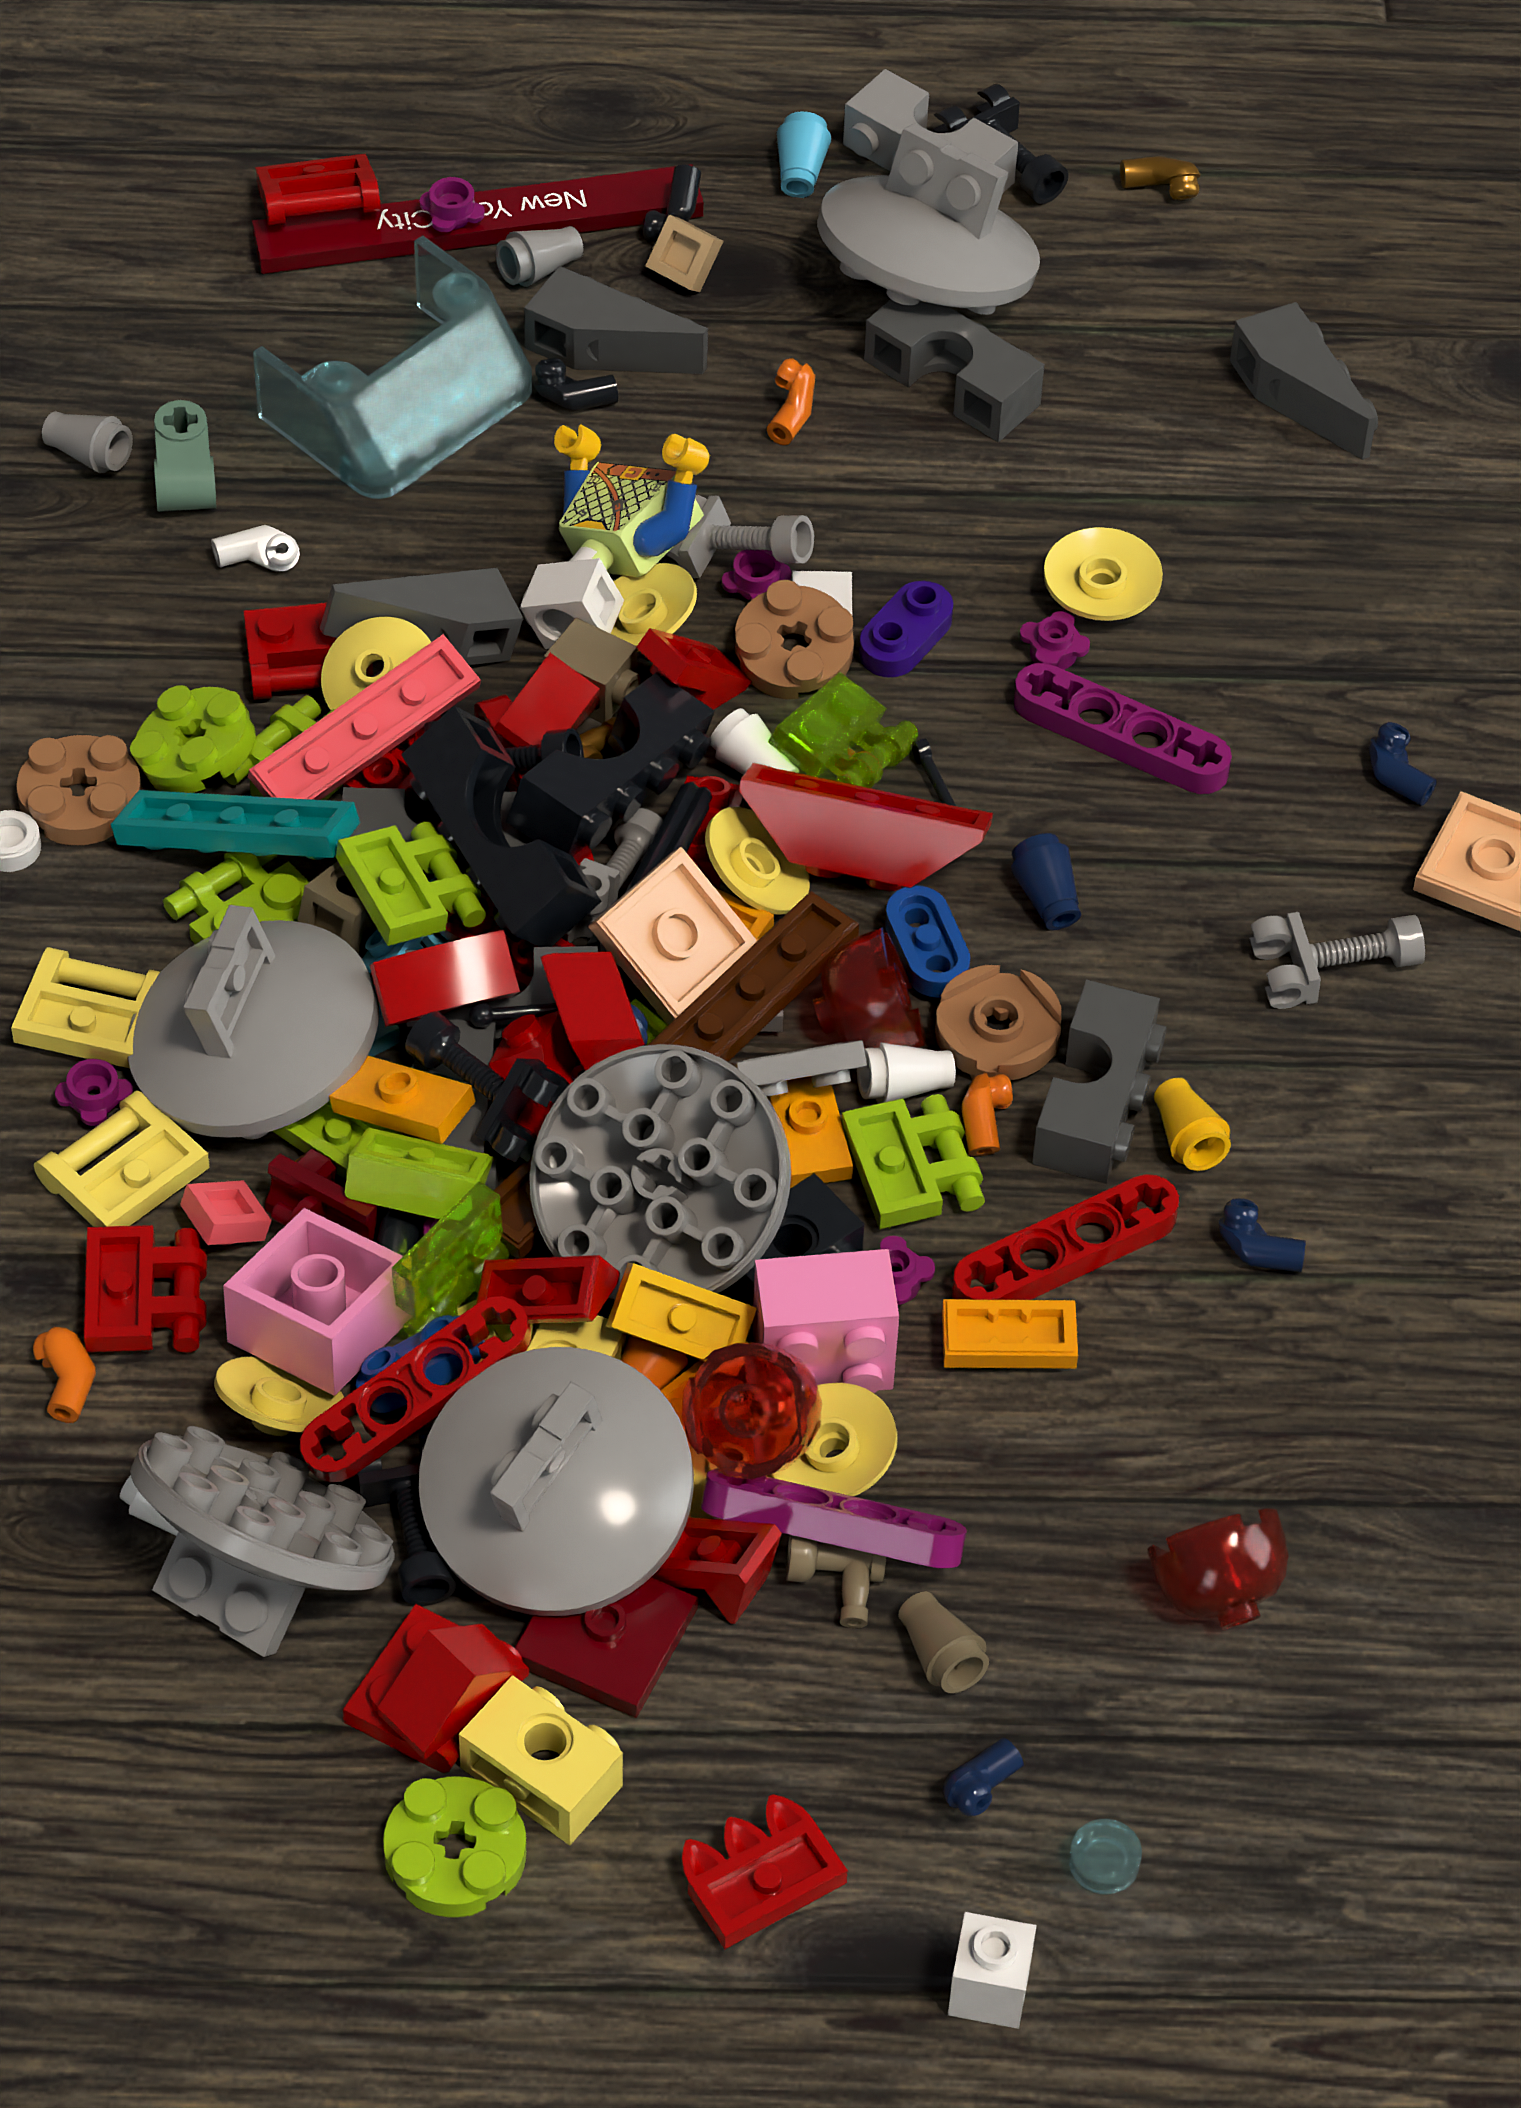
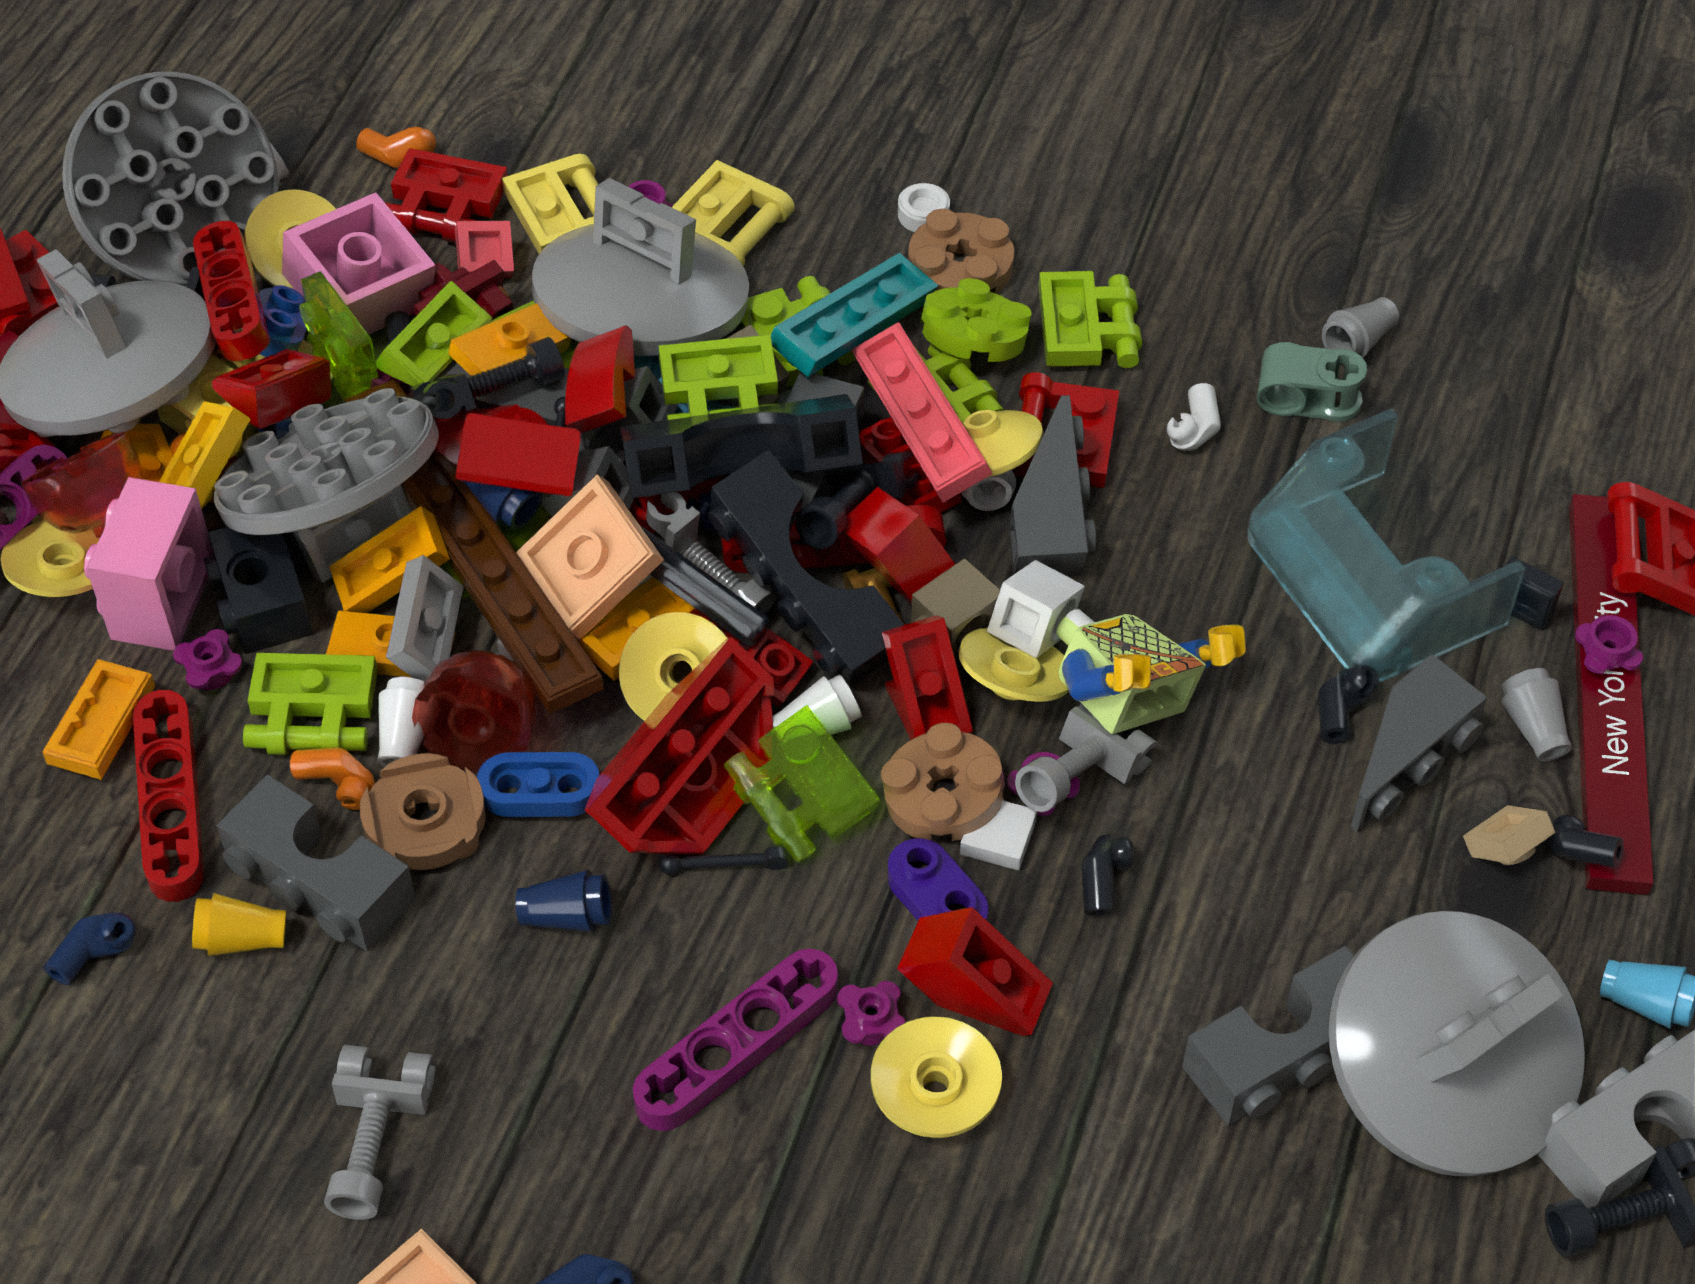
camera: 110 degrees right, 0 degrees up
orange arm [767,358,815,445] -> none
none -> red slope [897,907,1053,1036]
none -> lime plate [1039,271,1142,368]
none -> black arm [1082,834,1133,915]
none -> black tile [1492,556,1564,631]

